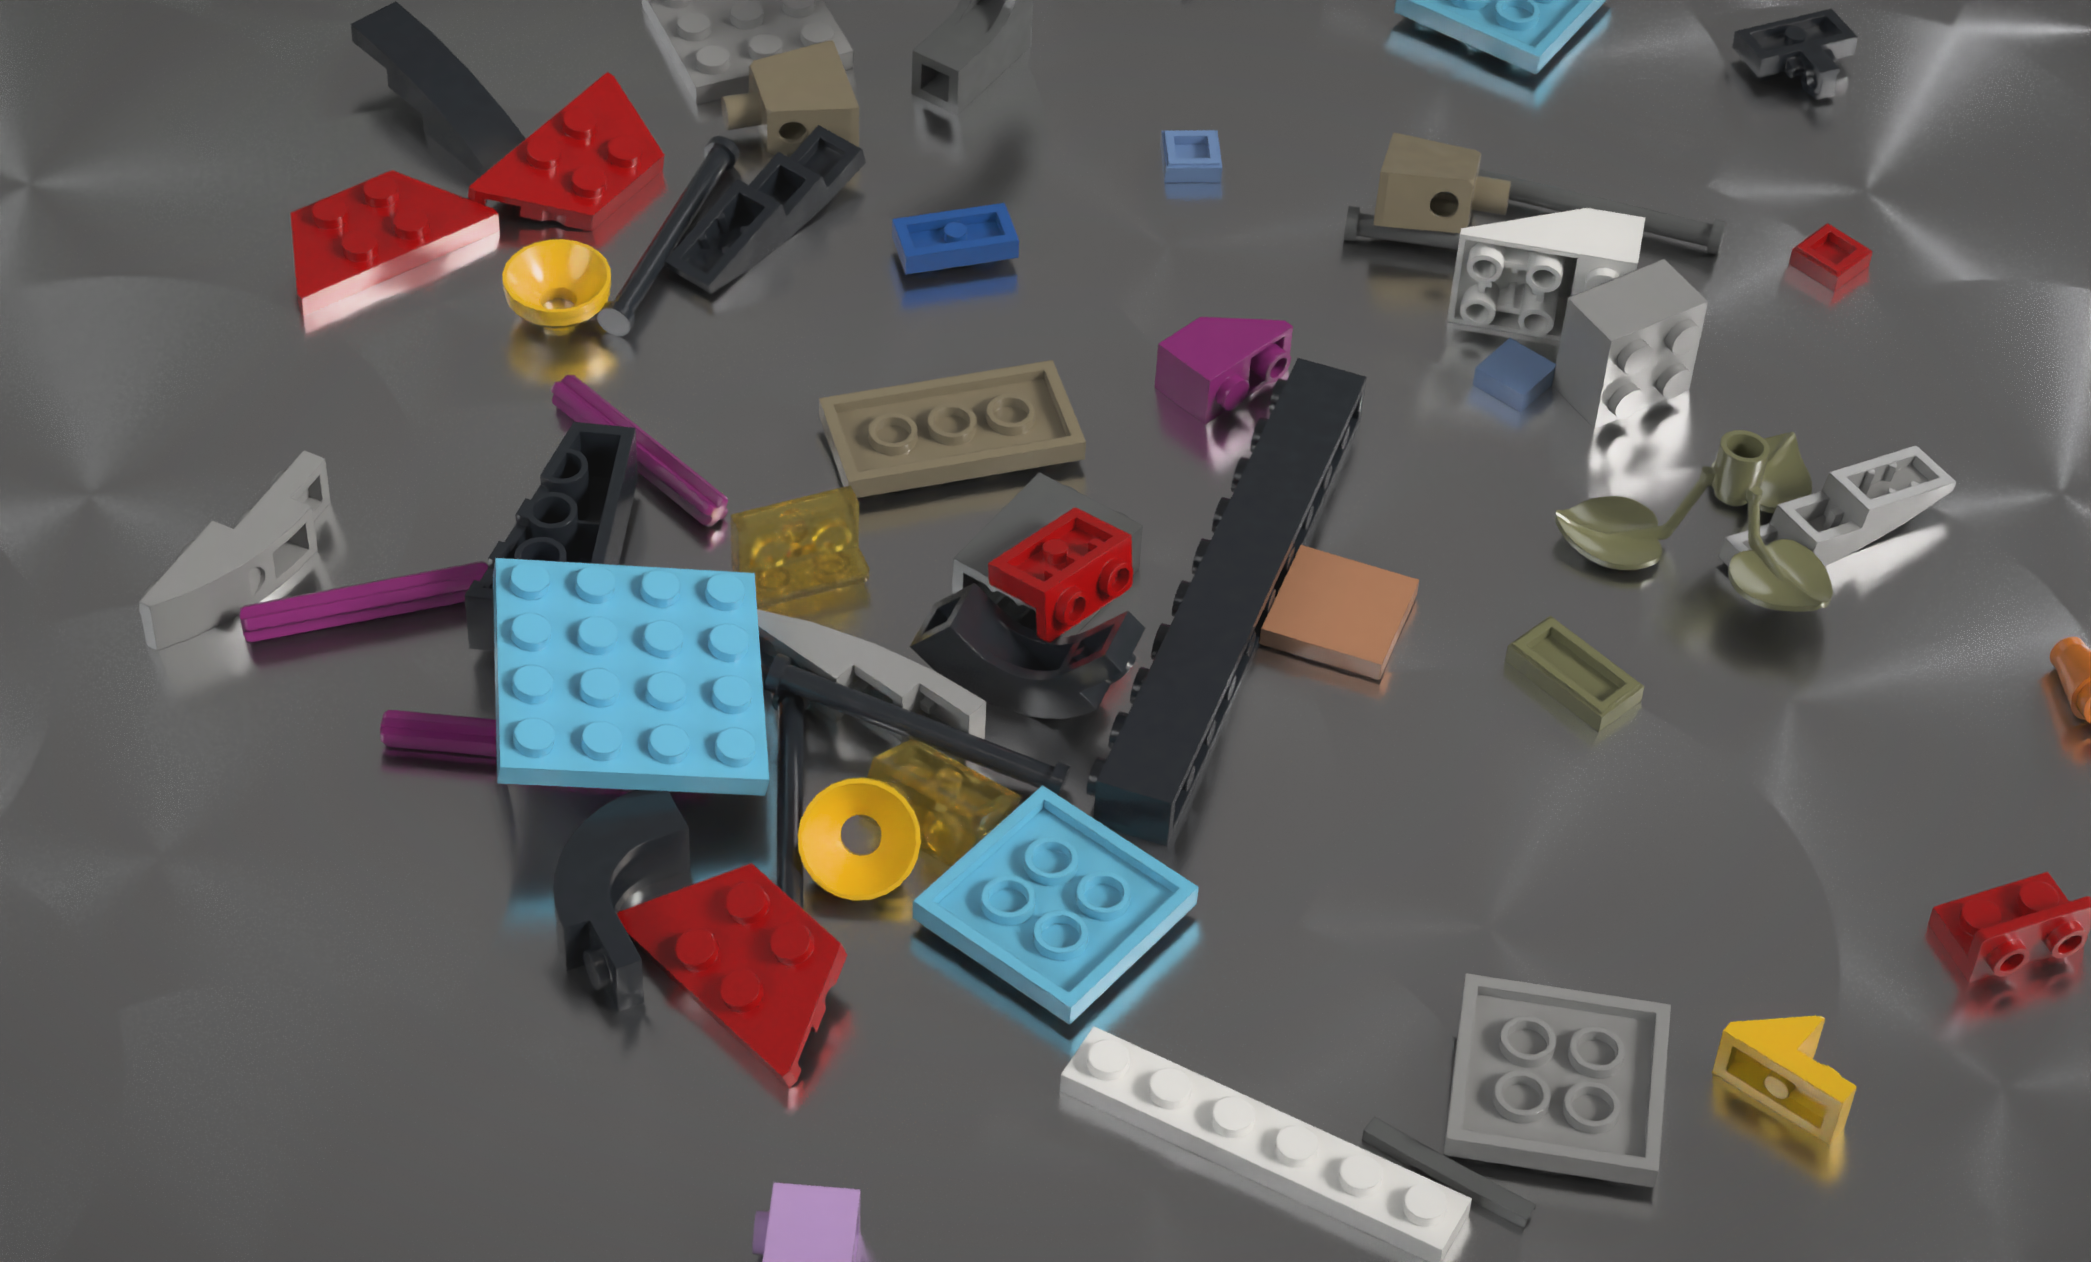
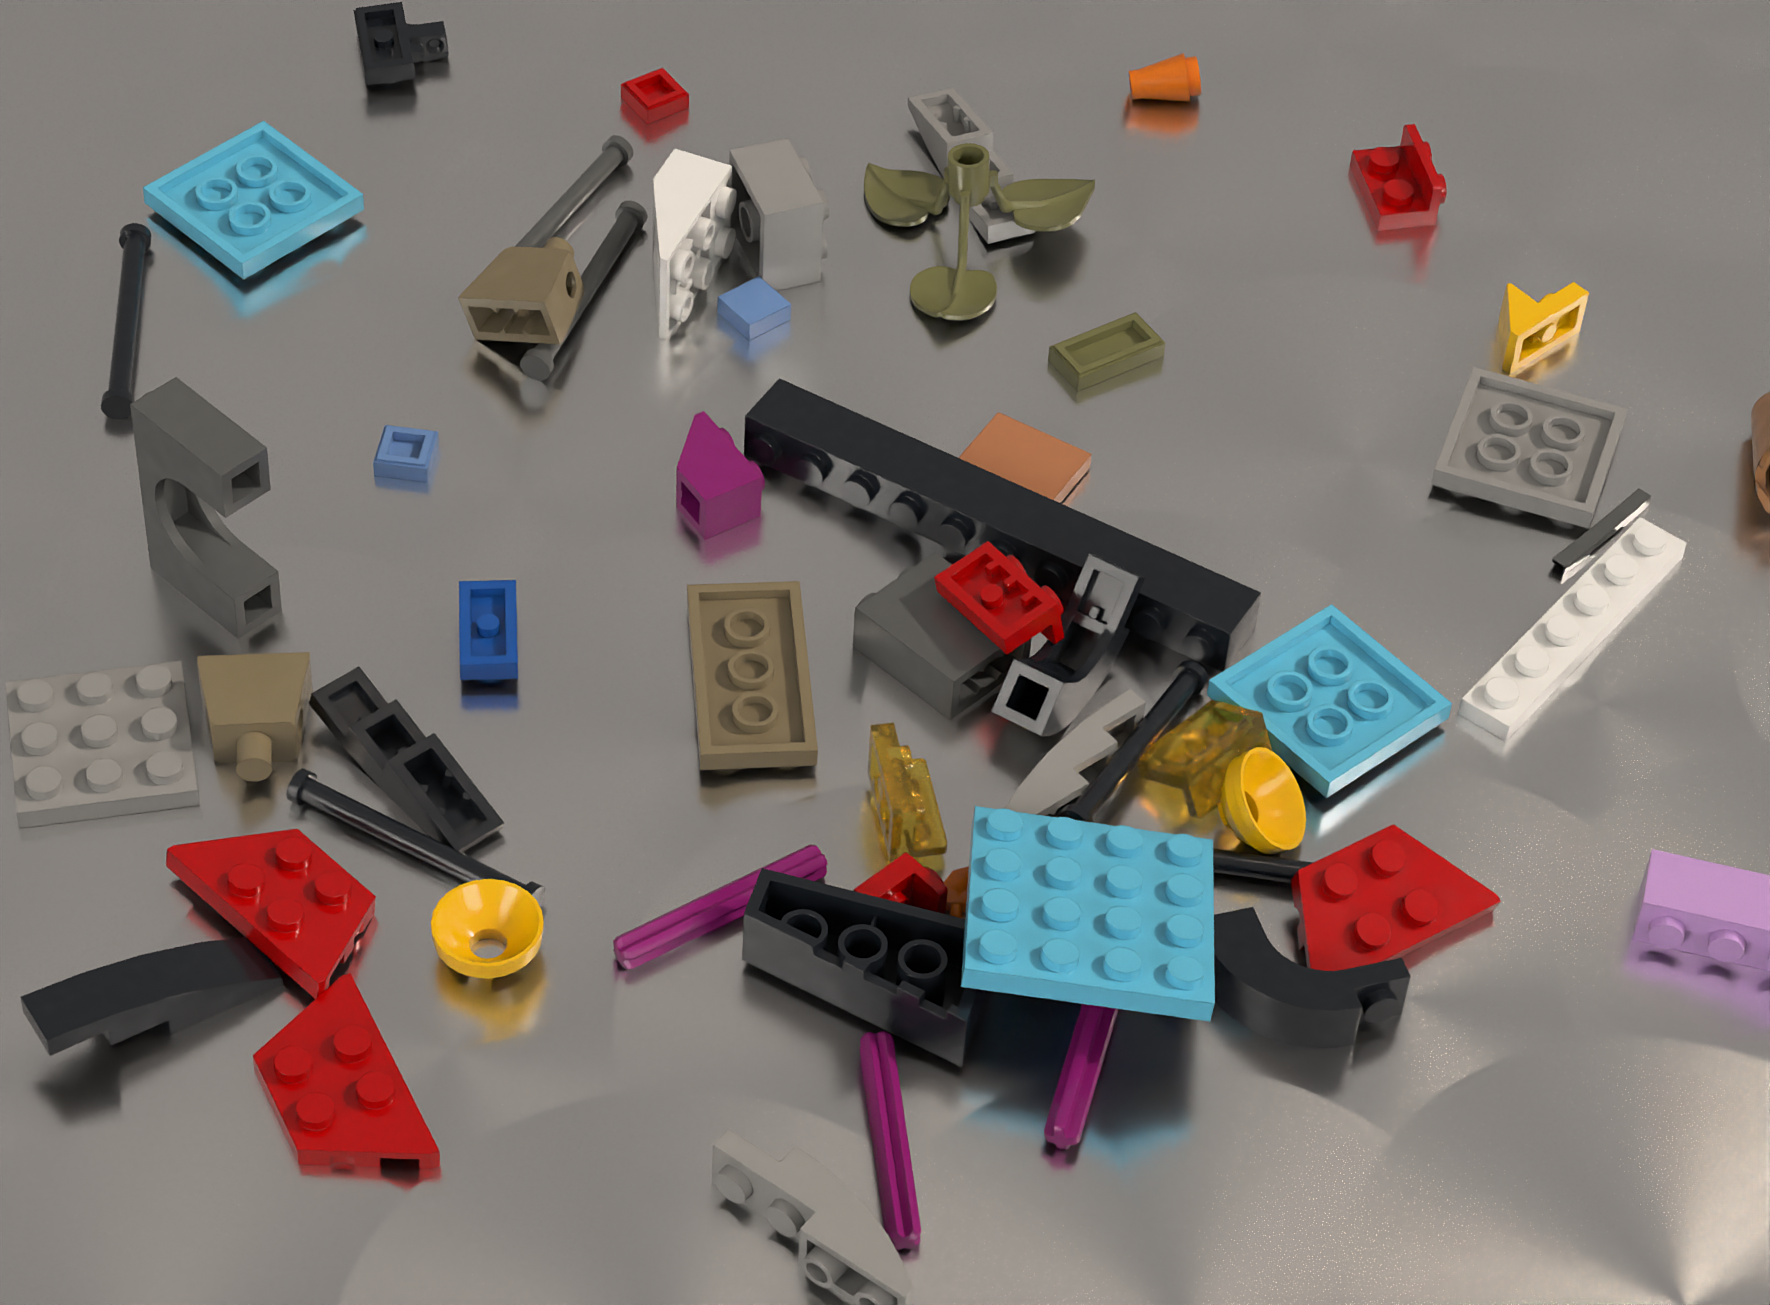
camera: 80 degrees left, 0 degrees up
none -> red bracket [853,852,948,914]

